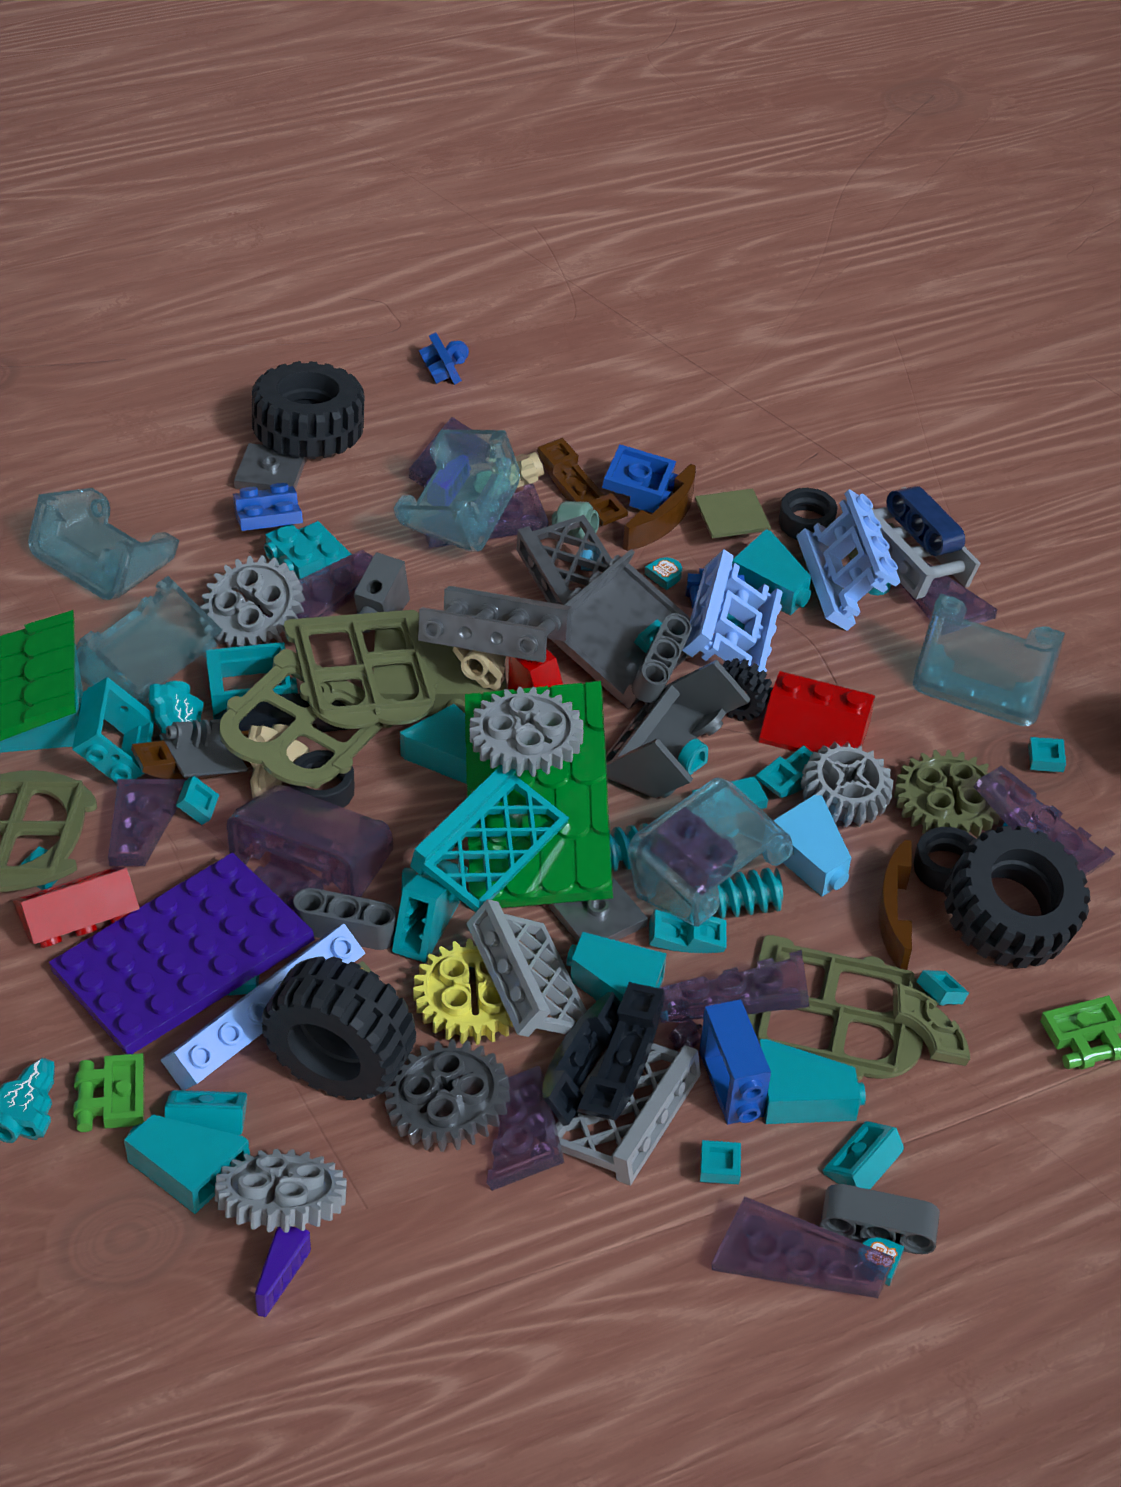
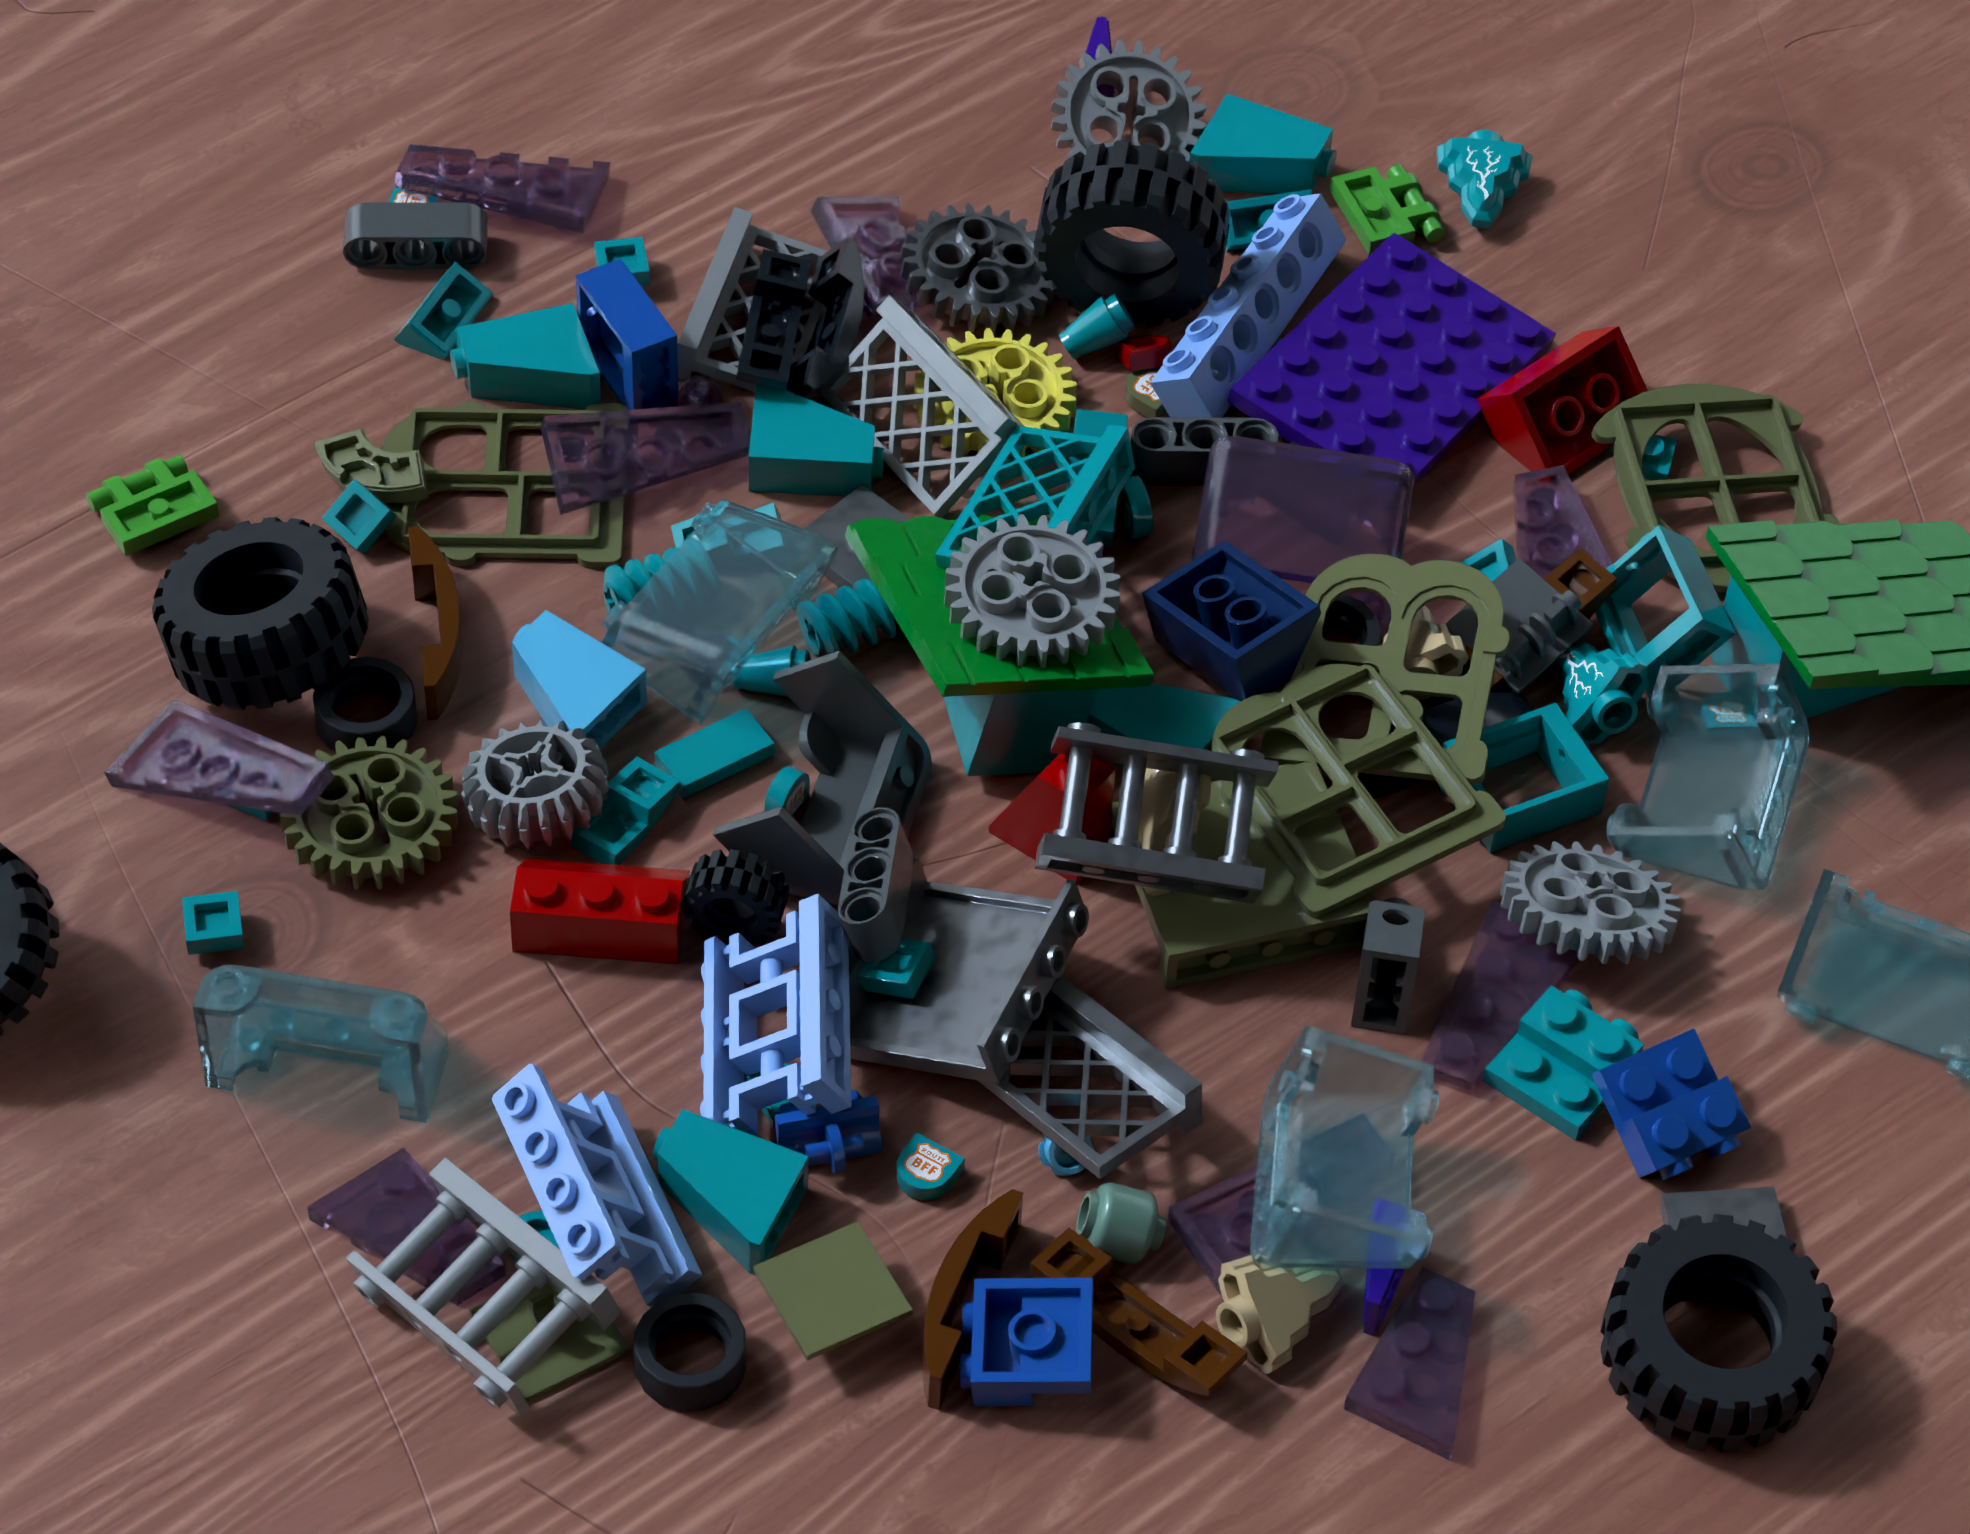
camera: 165 degrees right, 5 degrees up
clear purple brick [650,807,738,896] -> none
dark blue beam [886,486,965,556] -> none
none -> dark blue slope [1142,540,1321,702]

